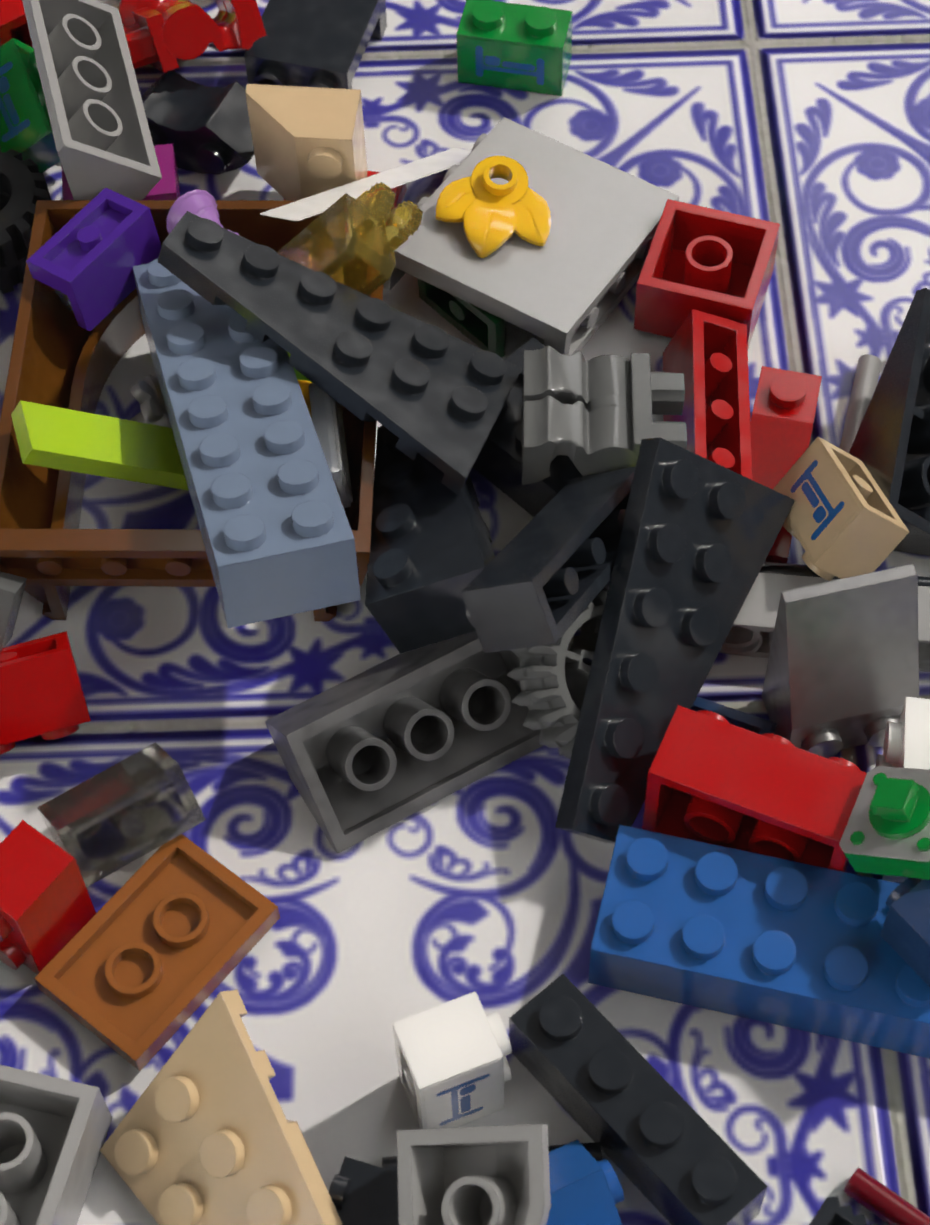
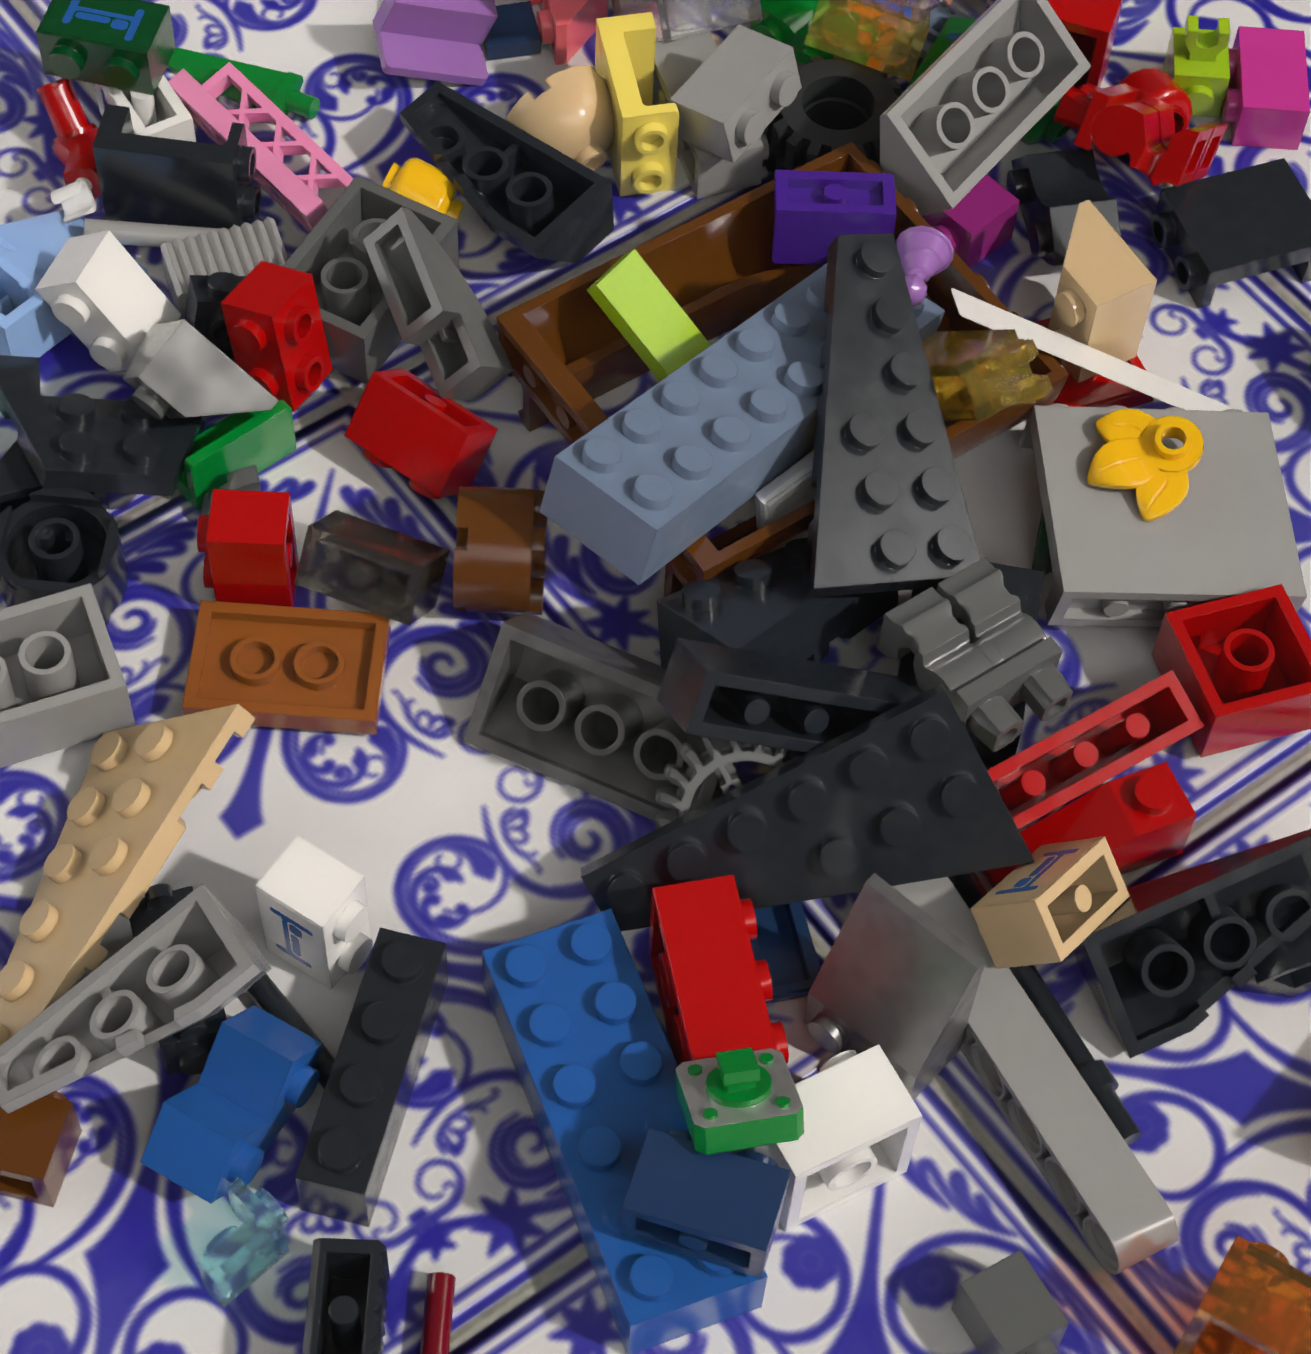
camera: 50 degrees right, 0 degrees up
none -> reddish brown brick [453,486,548,615]

